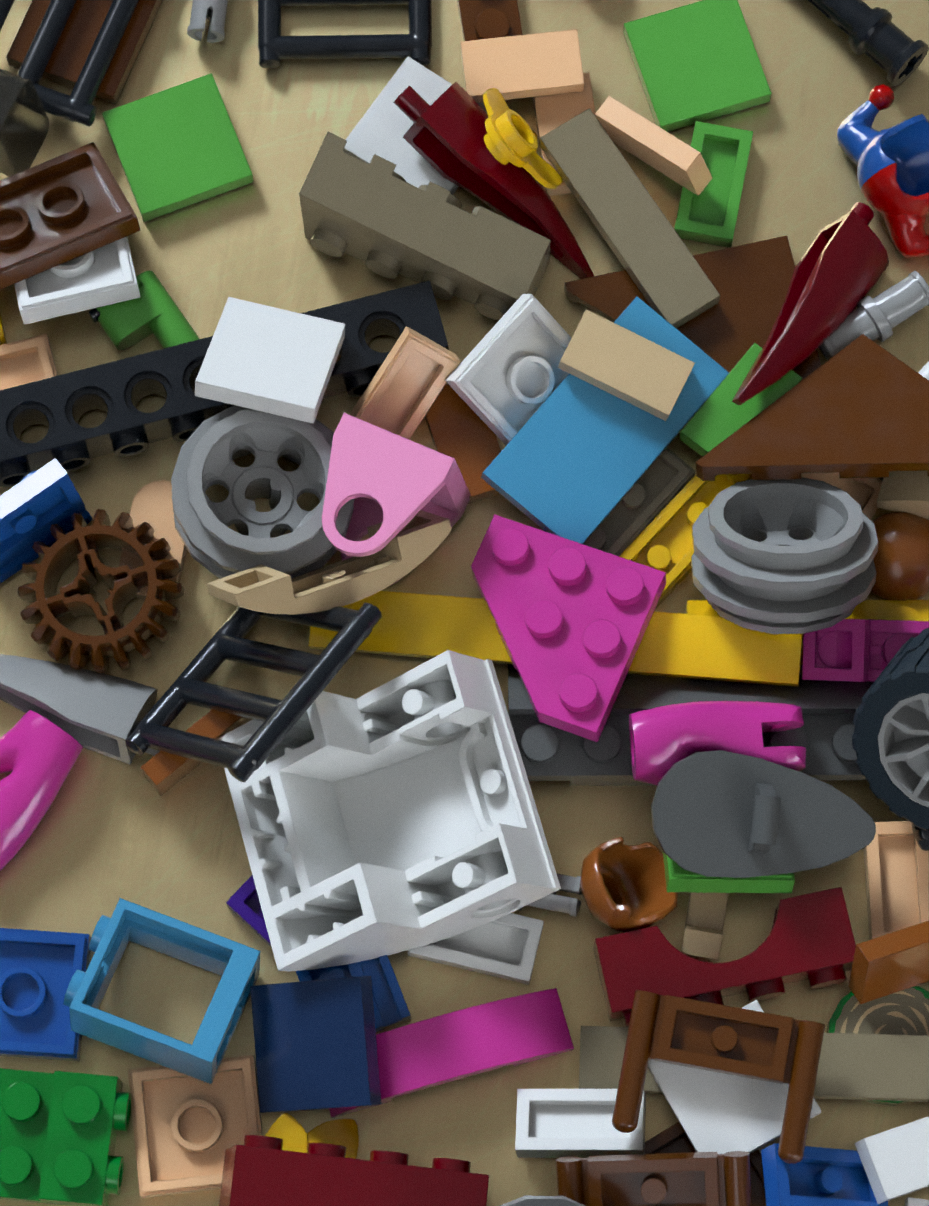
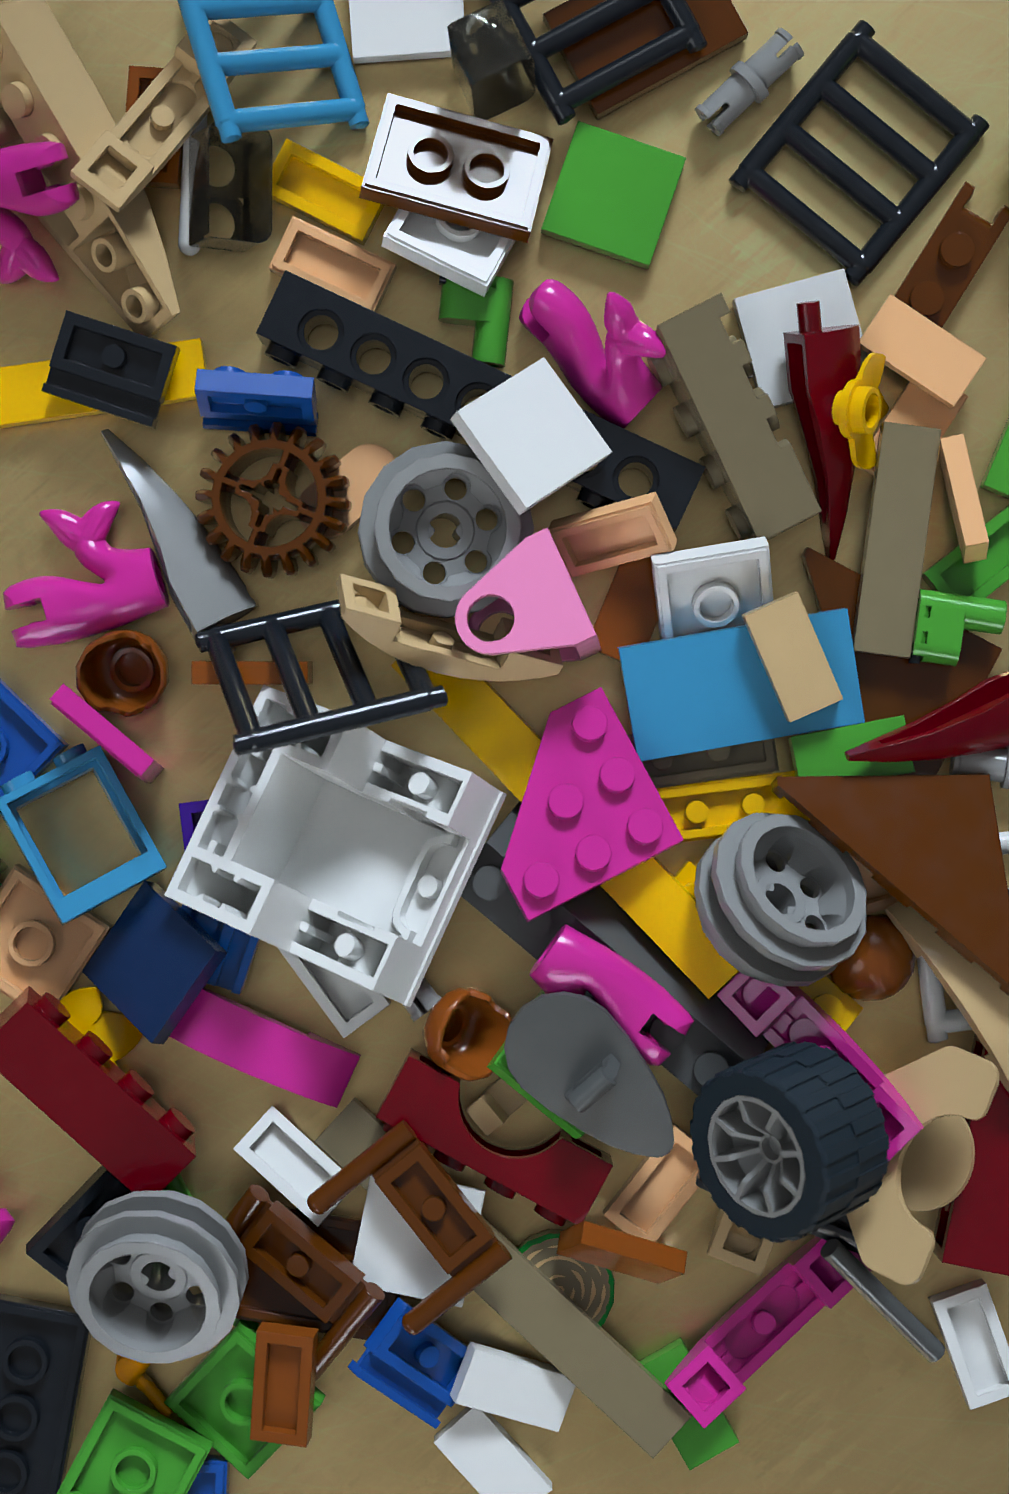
camera: 40 degrees right, 15 degrees up
none -> dark pink tile [50,683,164,783]
none -> dark orange hair [76,629,169,717]
none -> dark pink piece [519,279,666,428]
none -> bright green piece [909,589,1007,666]

